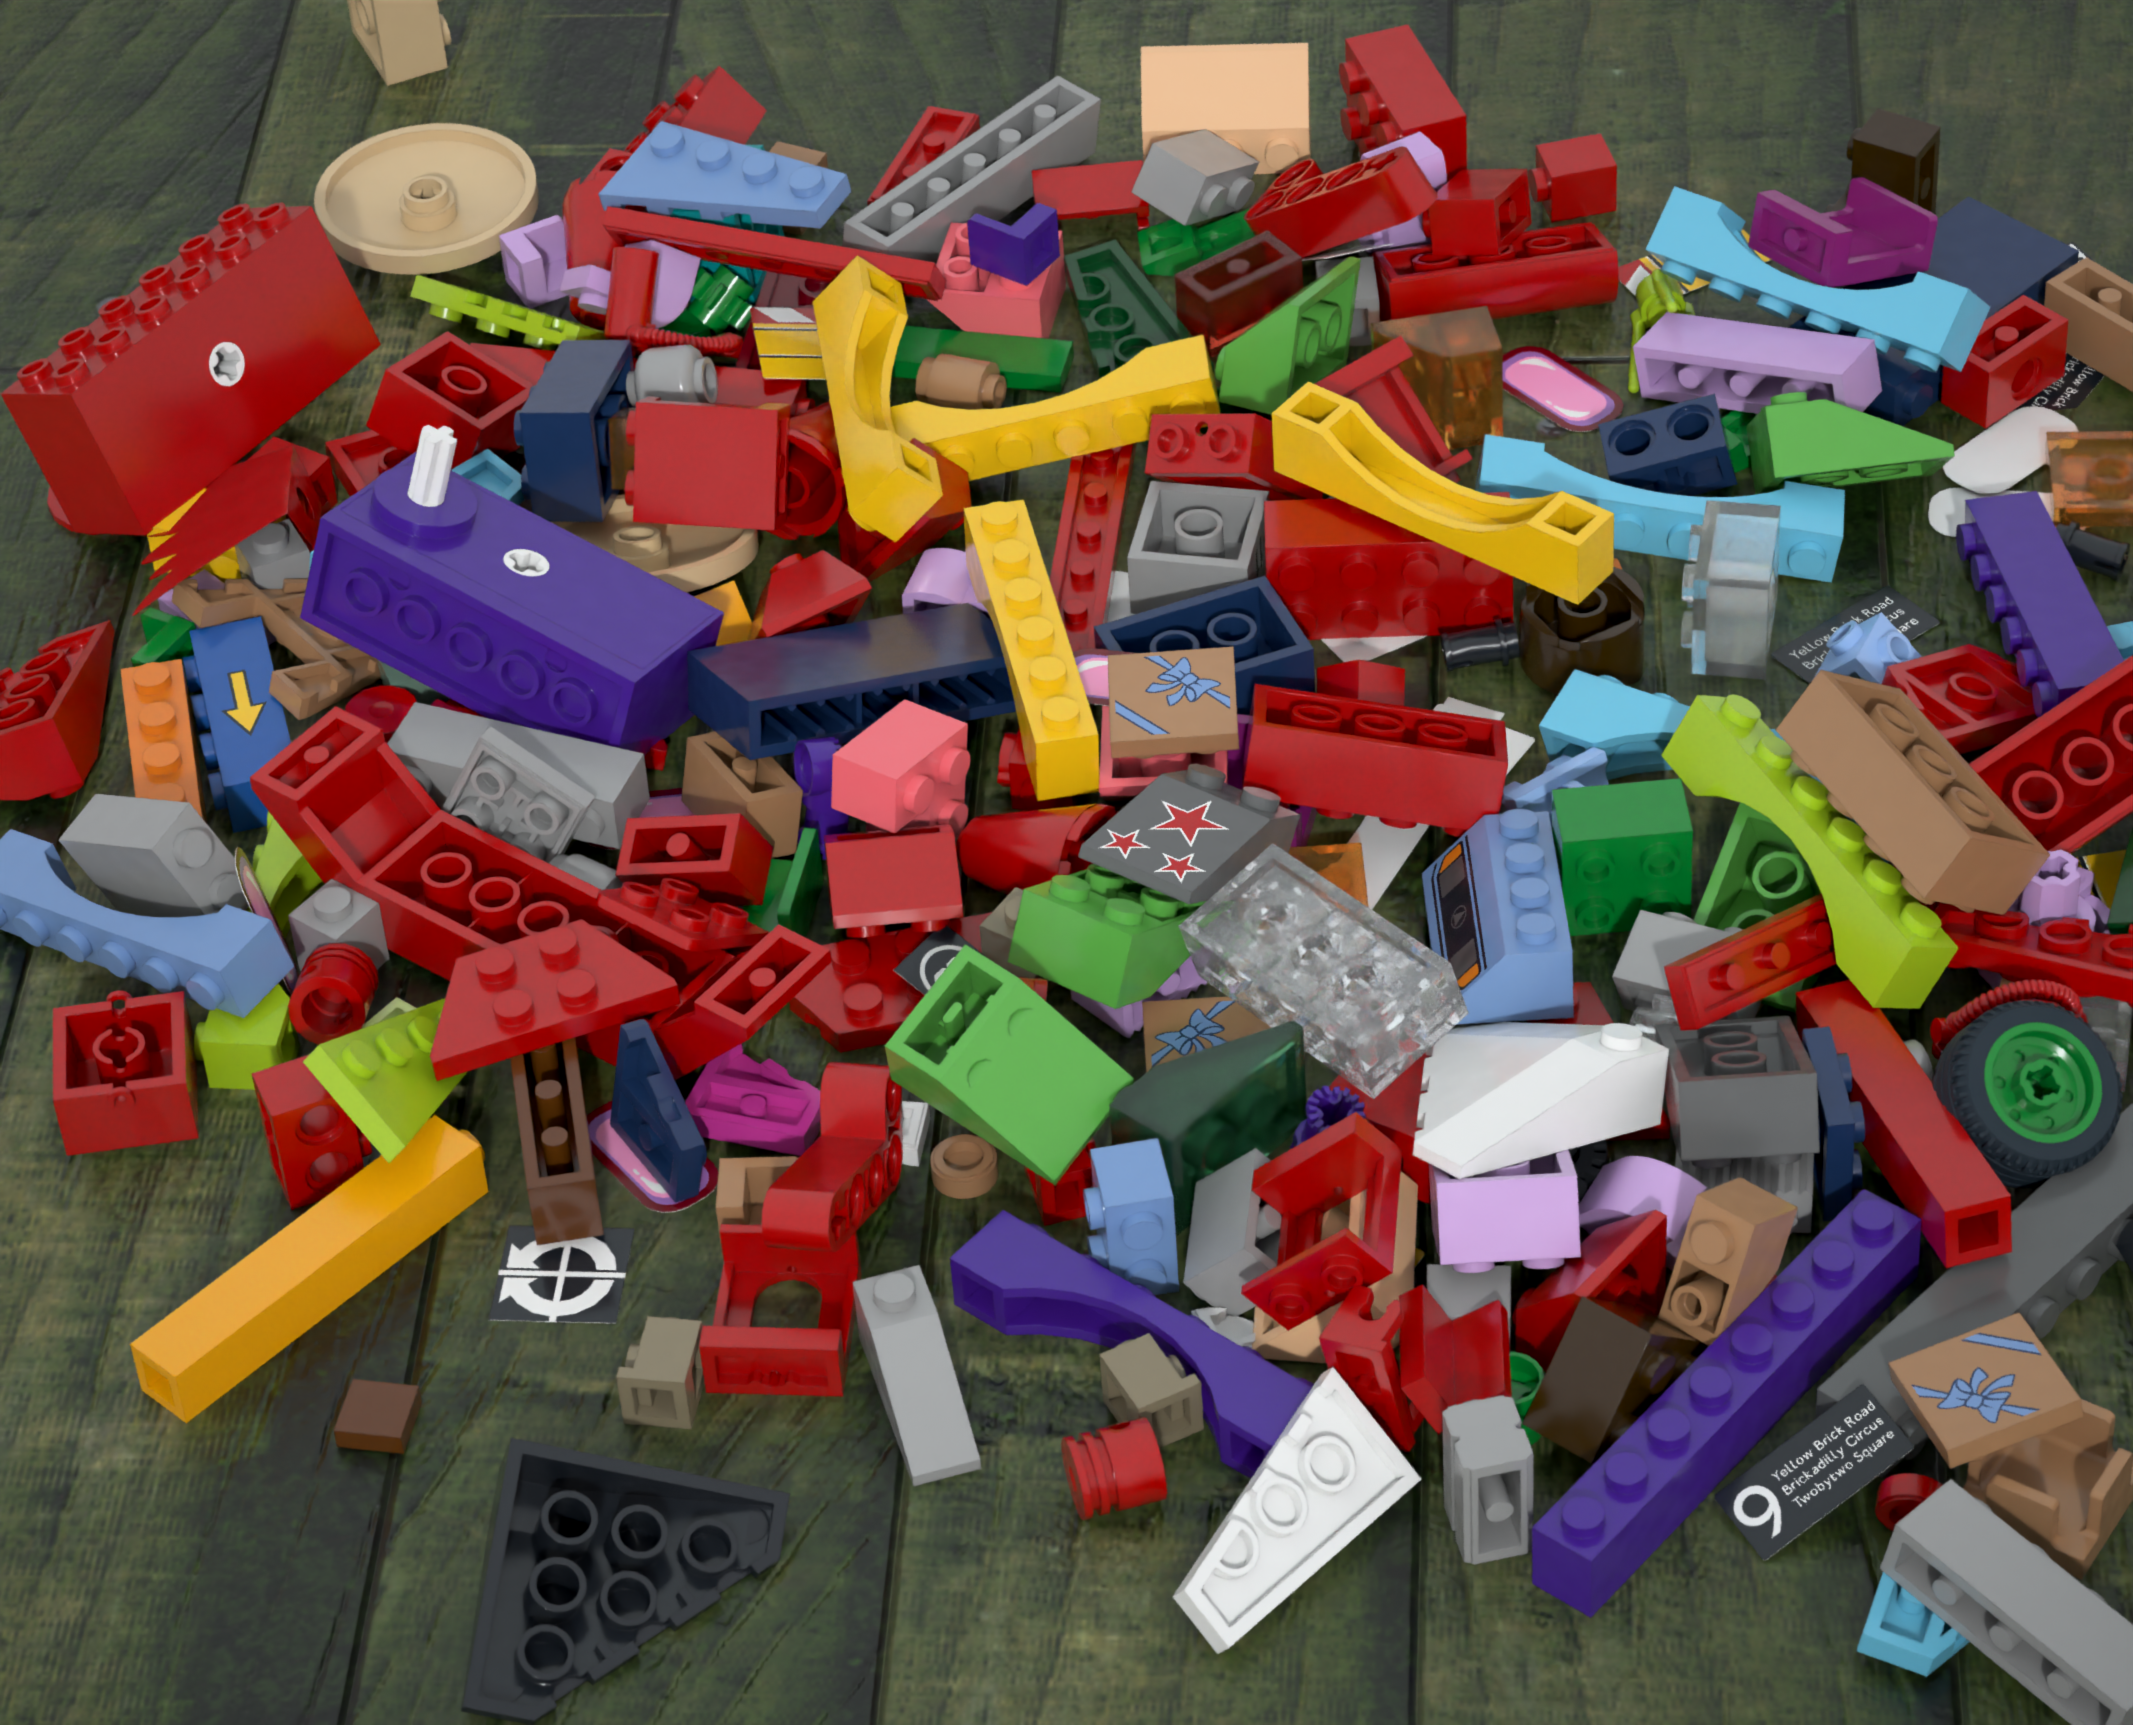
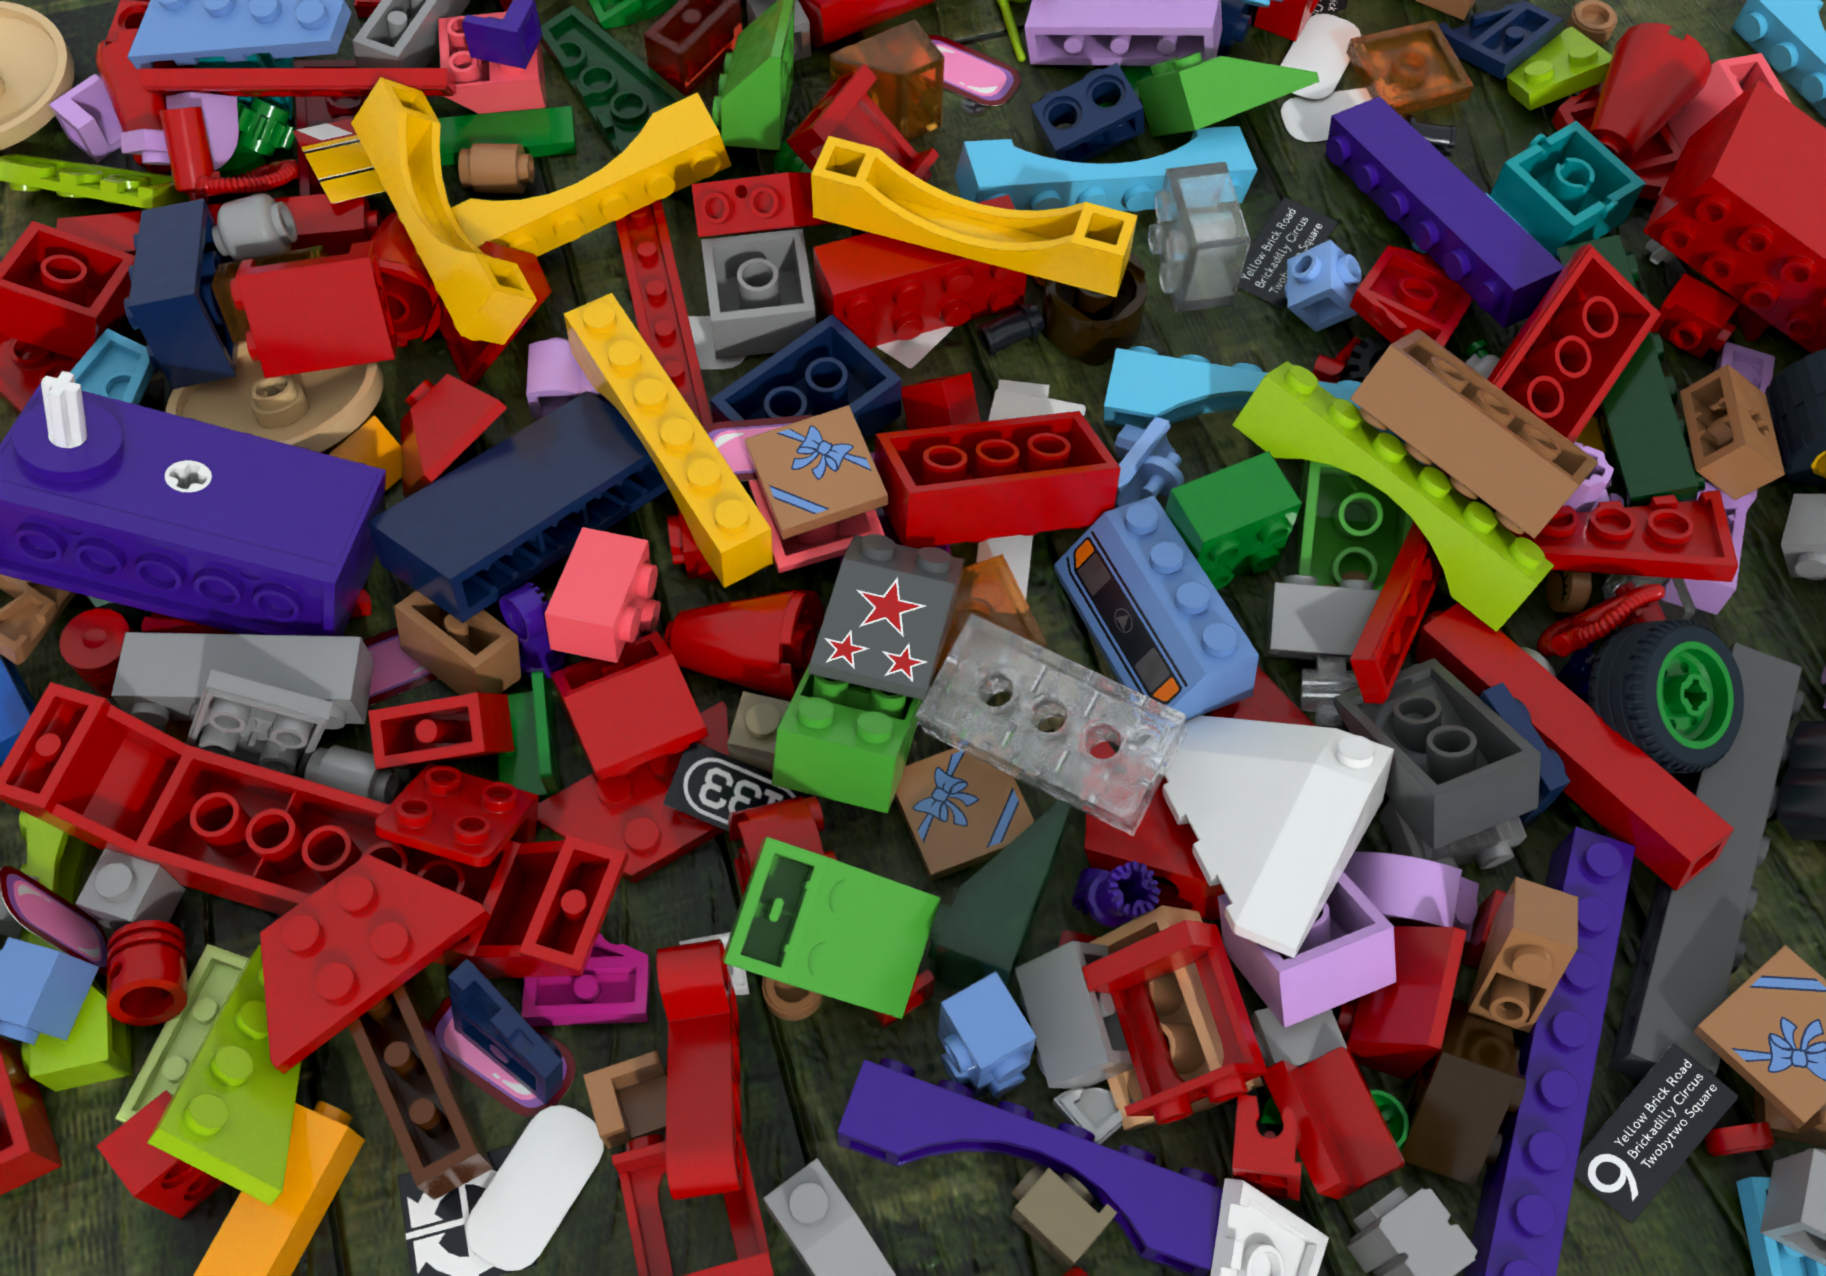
camera: 25 degrees left, 20 degrees up
none -> white sticker [466,1105,604,1271]

